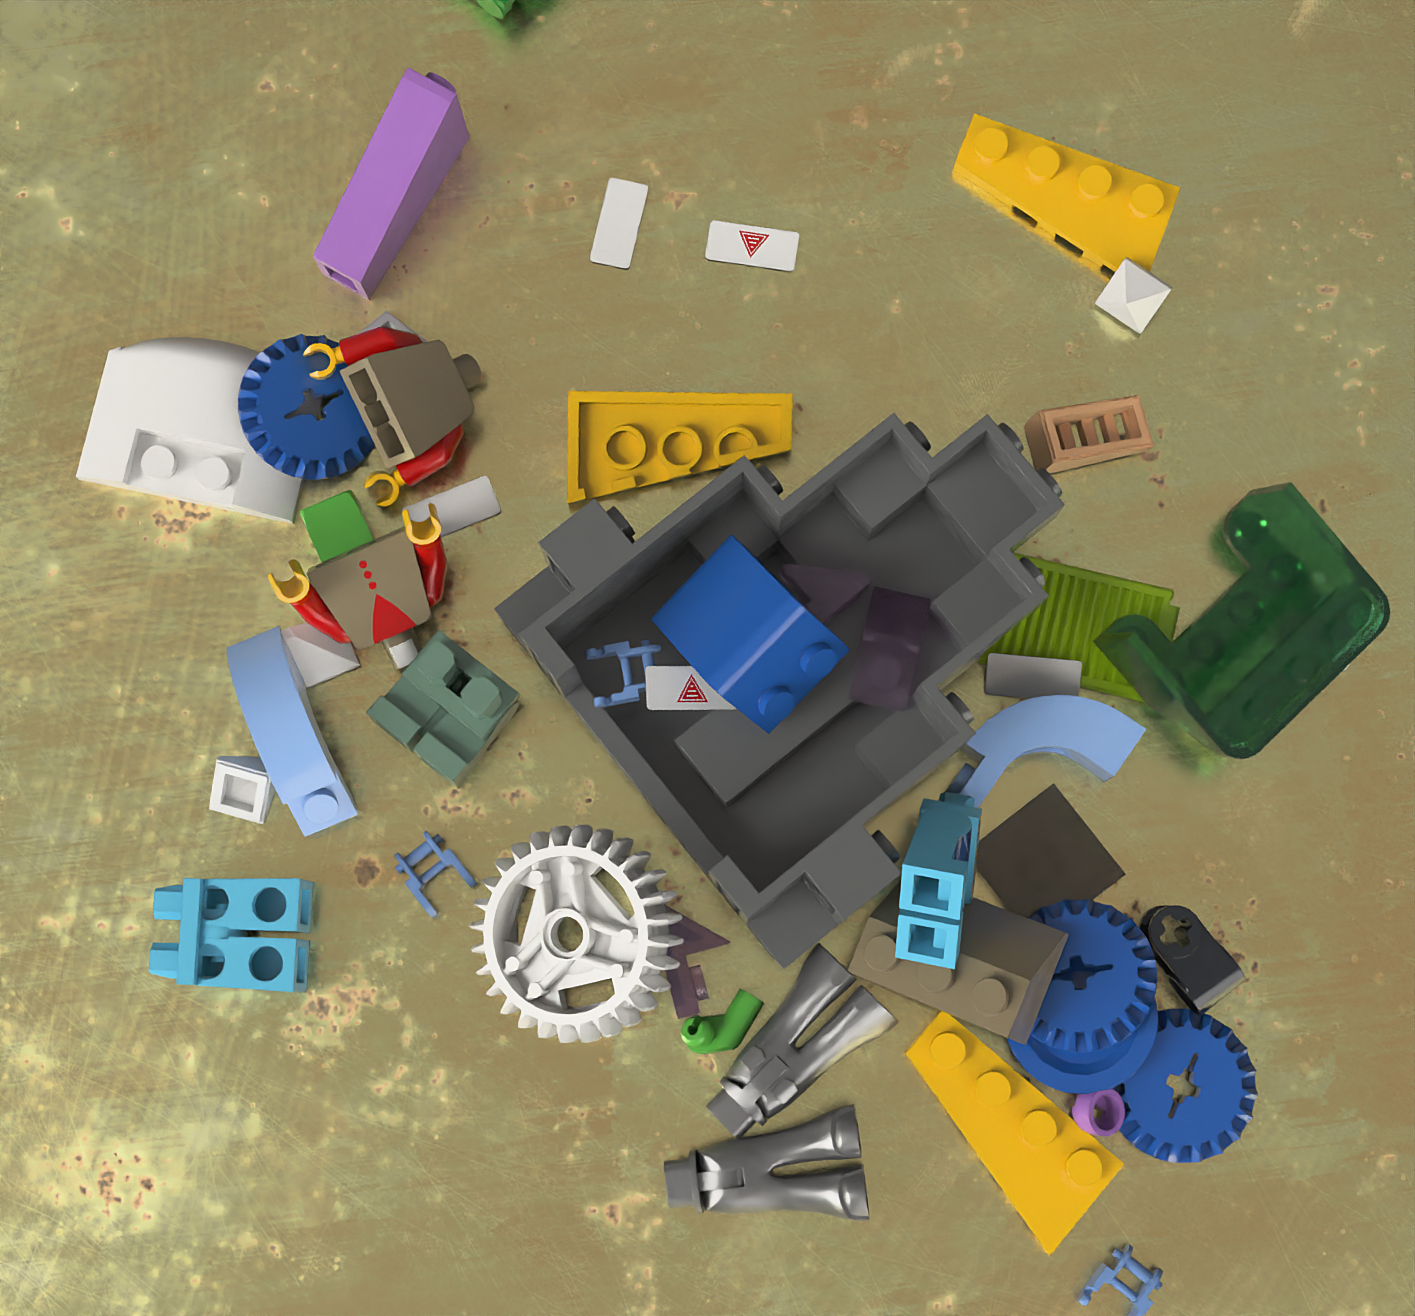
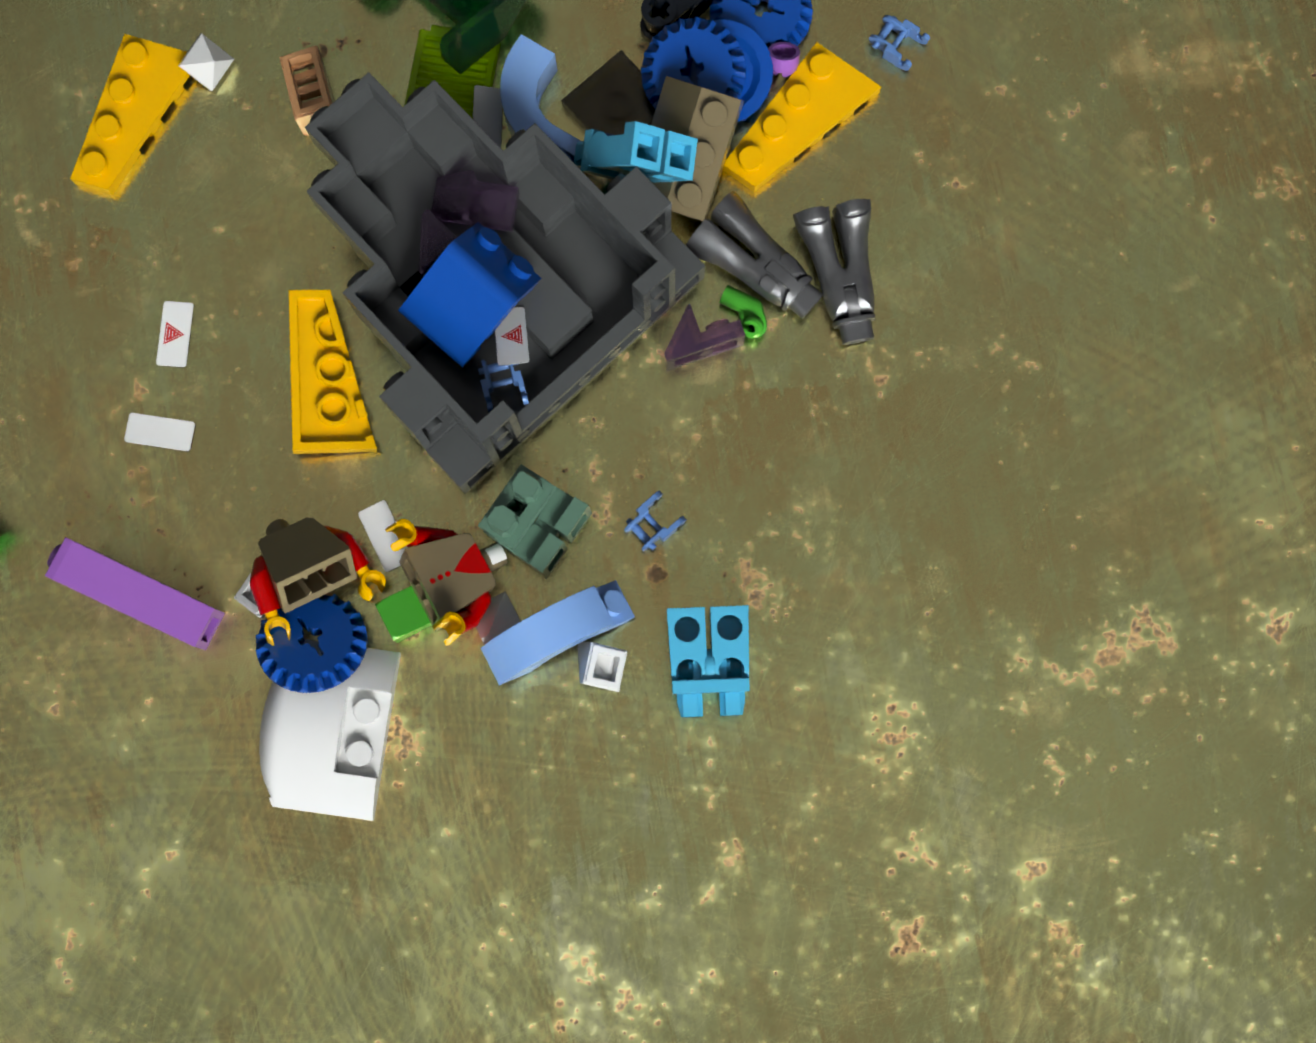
camera: 95 degrees left, 0 degrees up
white gear [469,825,684,1043] -> none

